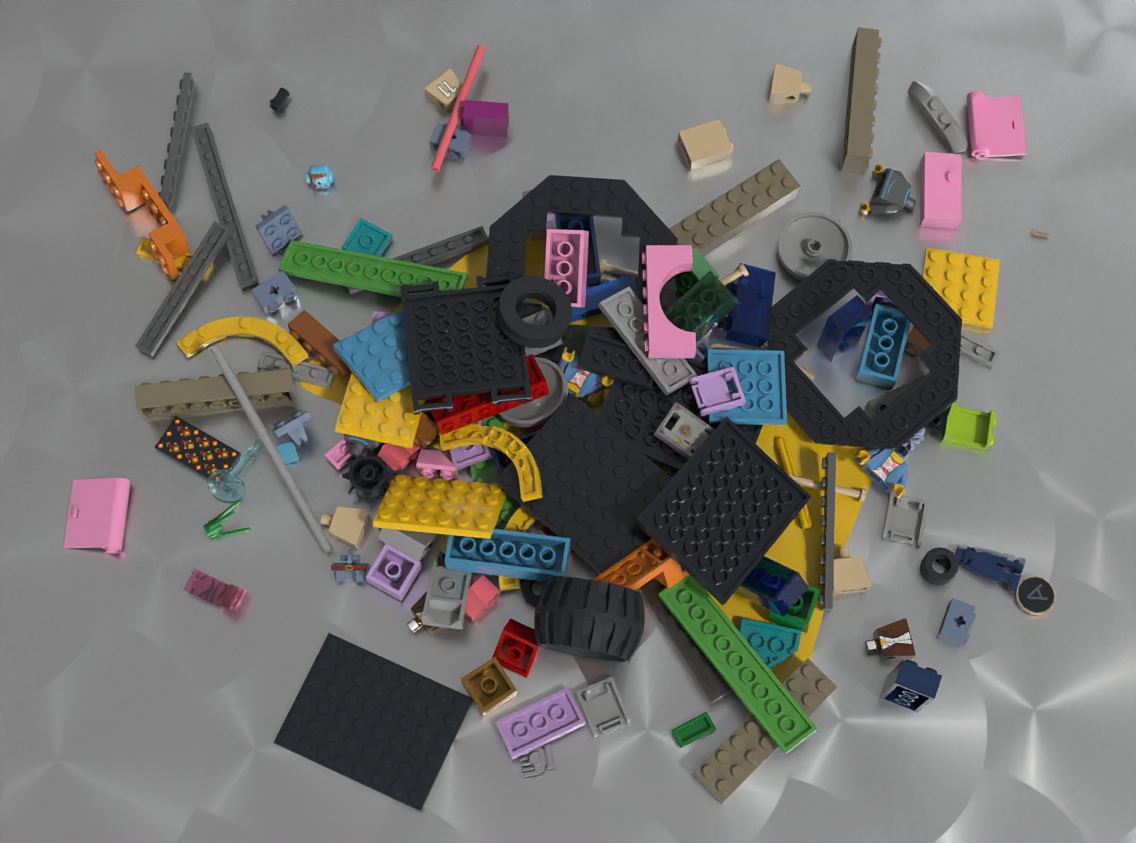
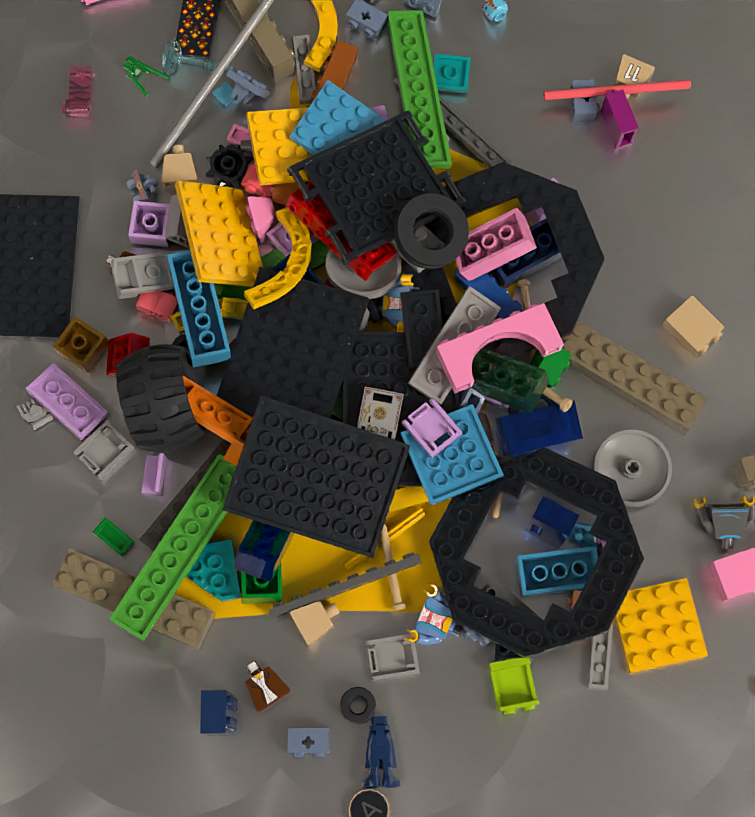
camera: 70 degrees right, 5 degrees up
none -> lavender panel [141,453,167,496]

